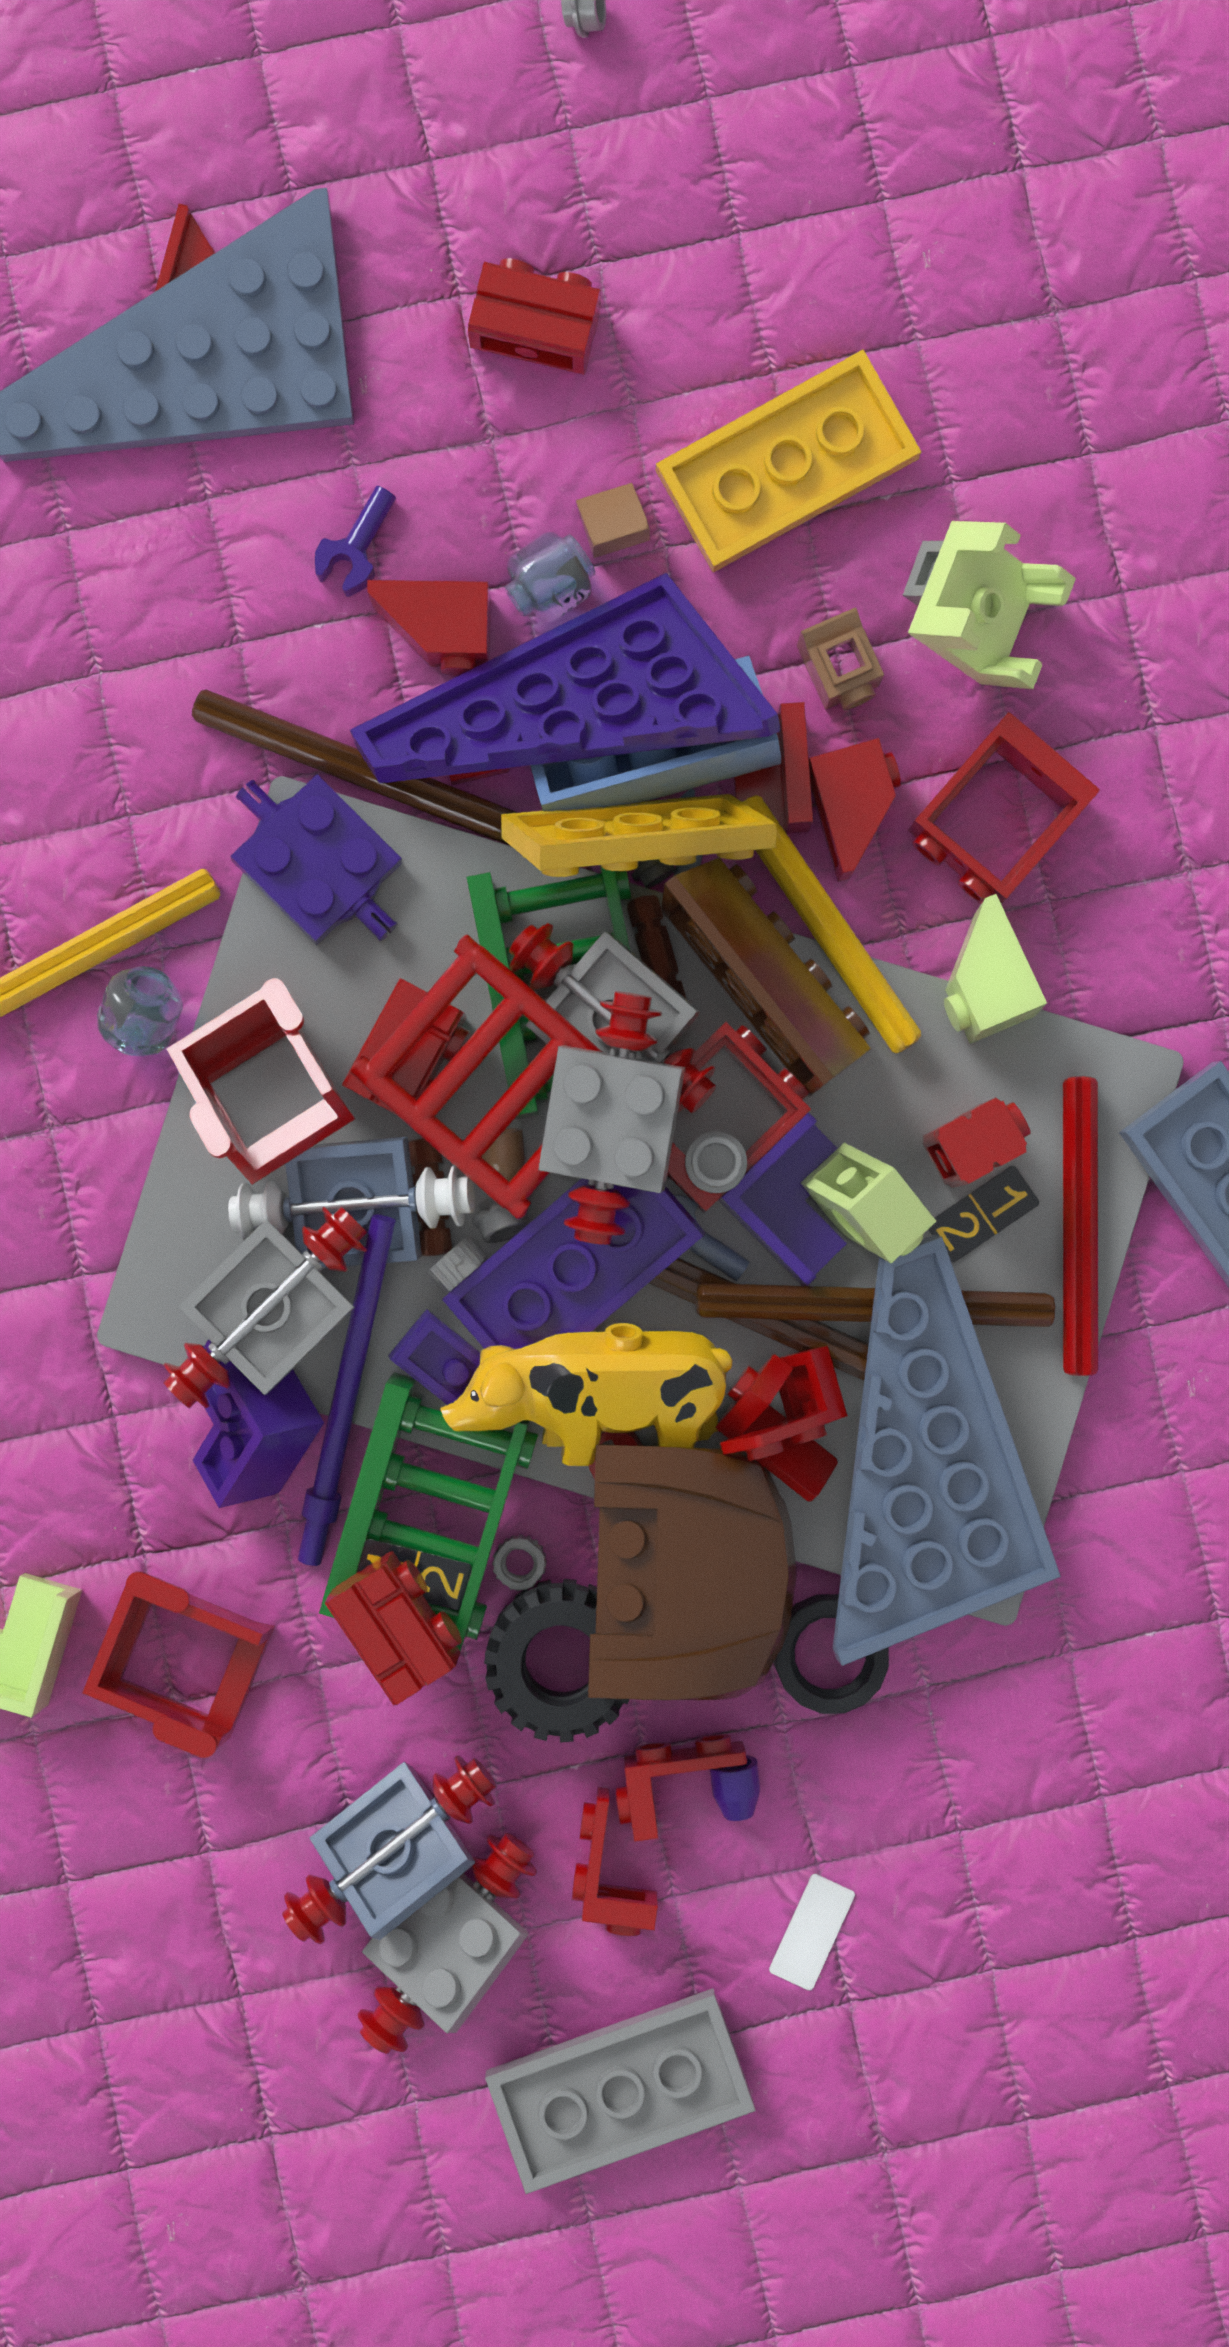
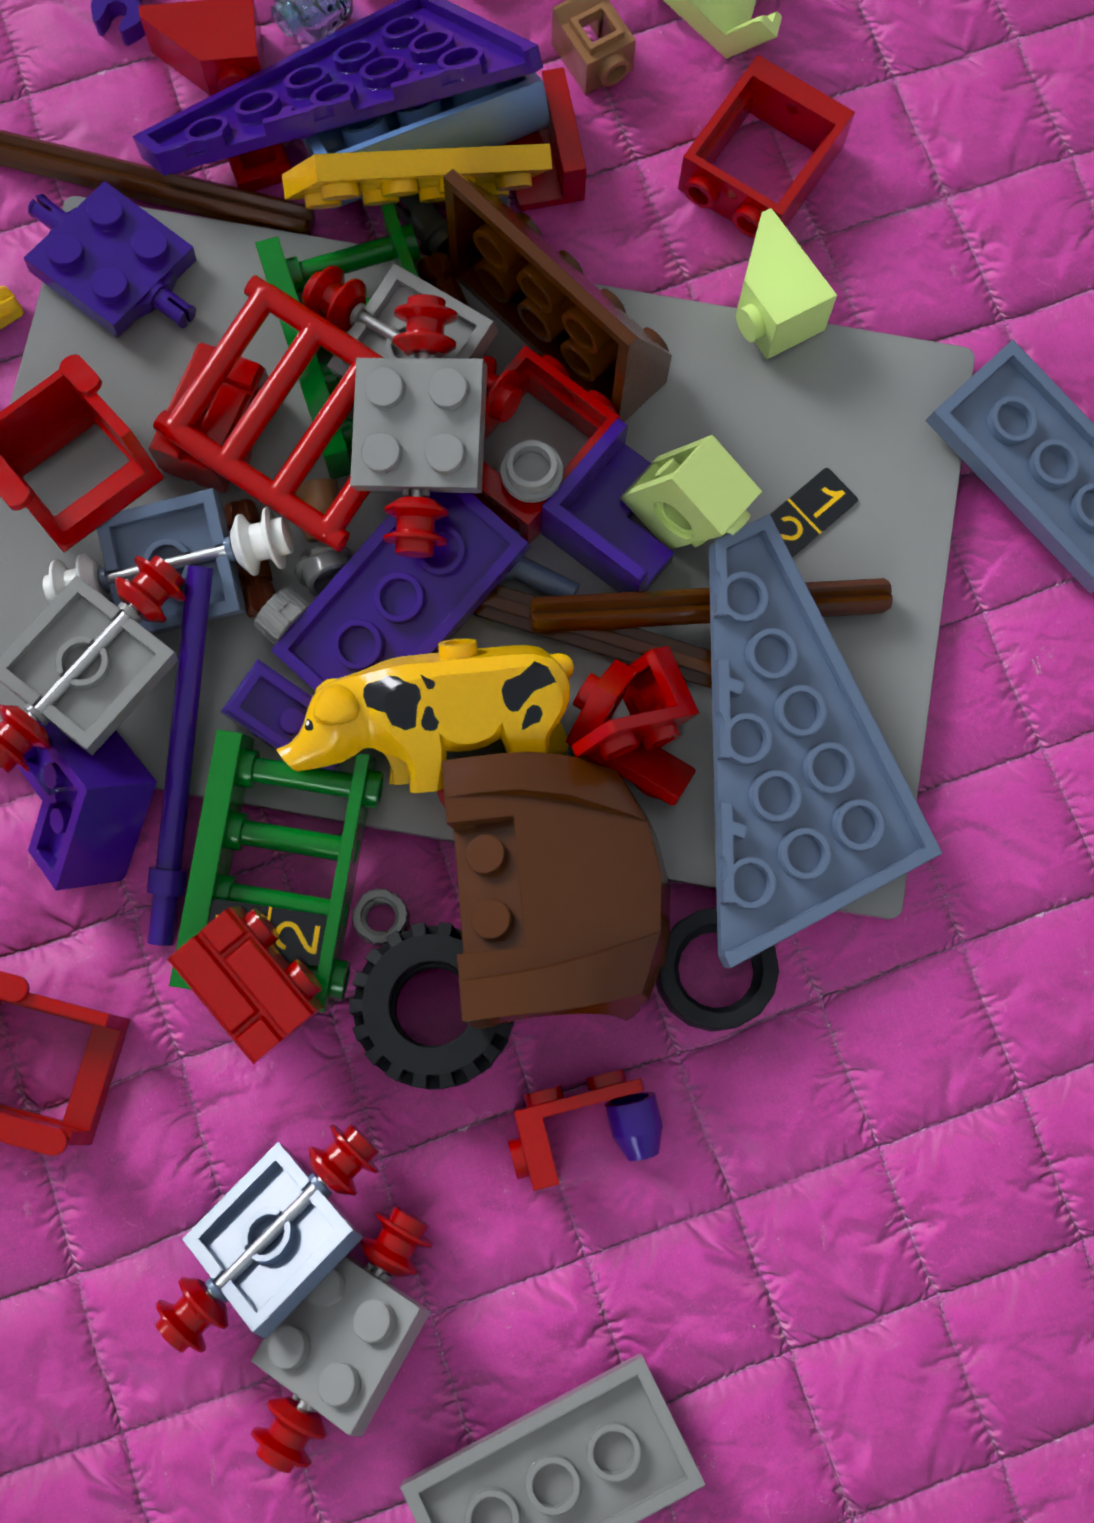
camera: 10 degrees left, 10 degrees down
red bracket [571,1787,658,1936] -> none
yellow axle [743,795,921,1053] -> none
white sticker [769,1874,855,1990] -> none
red slope [809,738,901,882] -> none
red brick [922,1097,1031,1188] -> none
red axle [1063,1076,1098,1376] -> none

